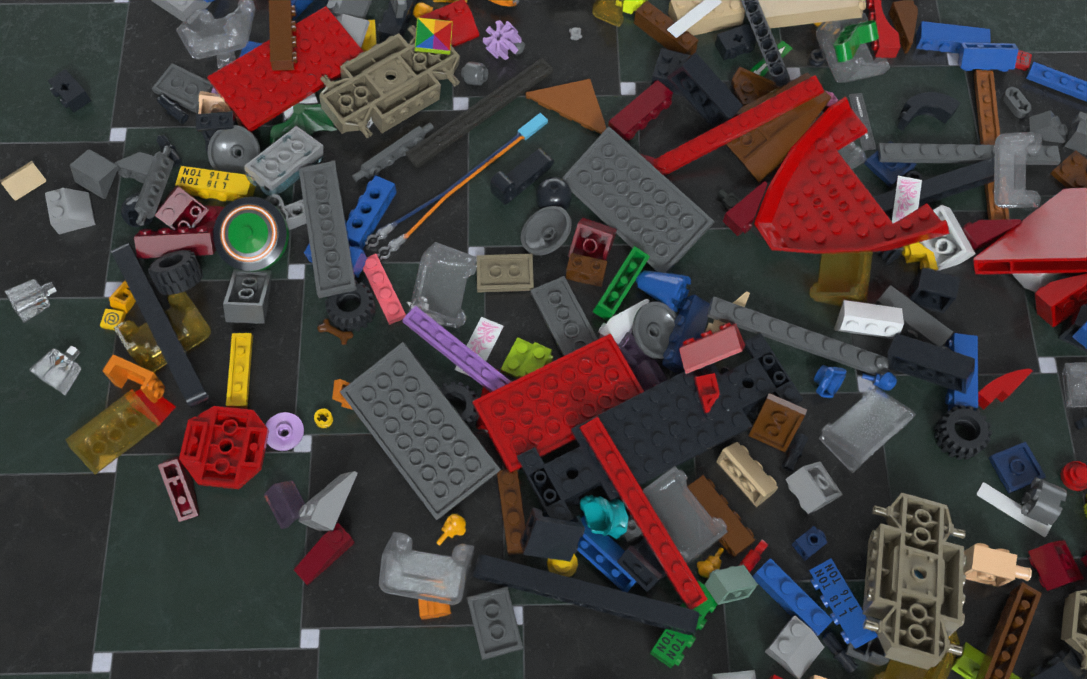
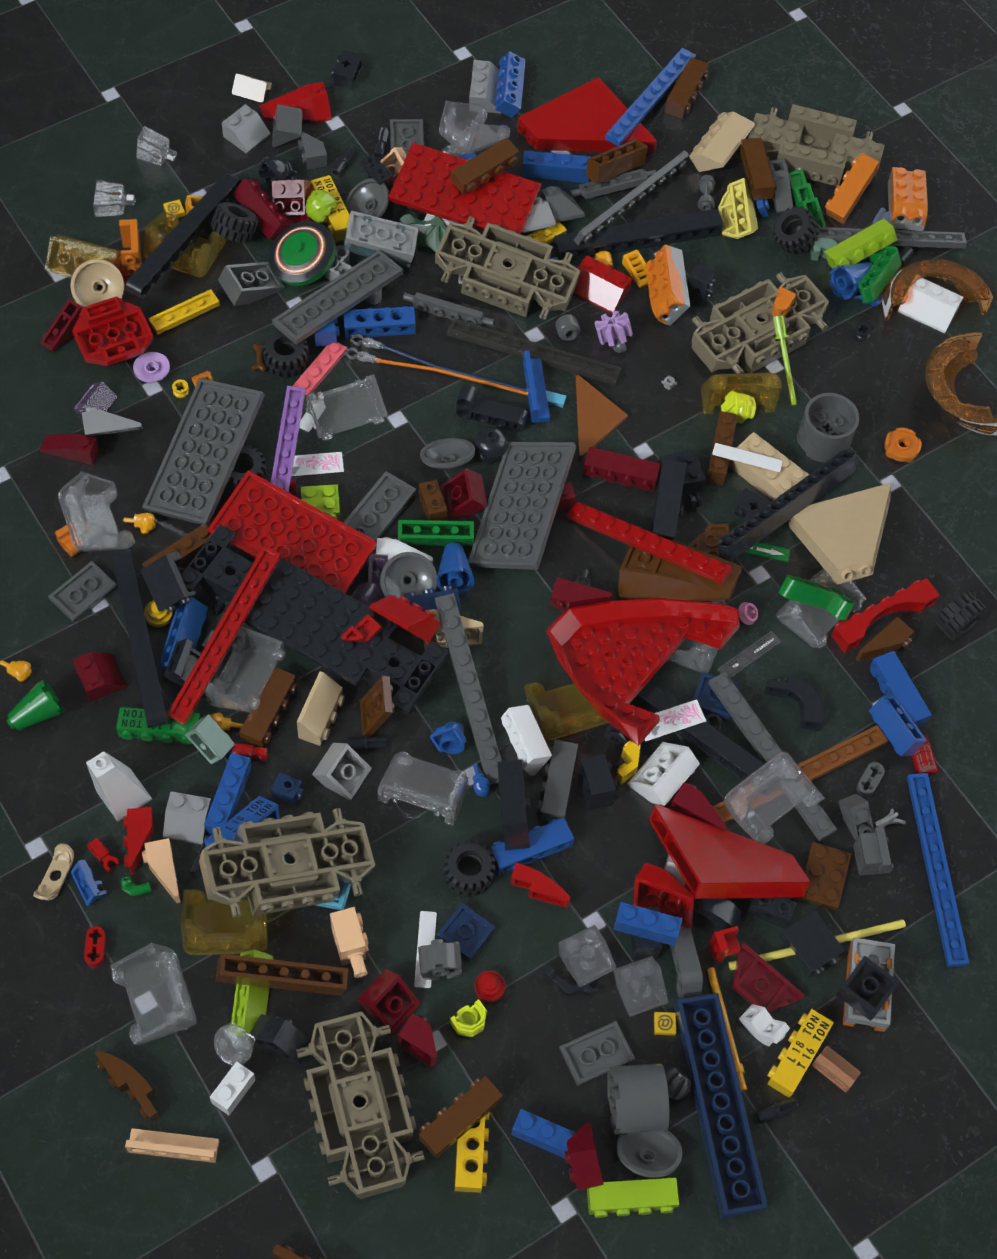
camera: 55 degrees right, 5 degrees down
dark grey plate [134,146,174,226] -> none
tile [415,17,453,55] -> none
dark tan plate [477,254,534,292] -> none
teal piece [580,495,629,539] -> none
none -> tan dish [71,259,125,307]
none -> dark red slope [72,652,127,702]
none -> red wedge [260,82,332,123]
none -> lime hair [305,190,337,224]
none -> blue fence [523,351,550,423]
none -> light grey bar [874,809,906,828]

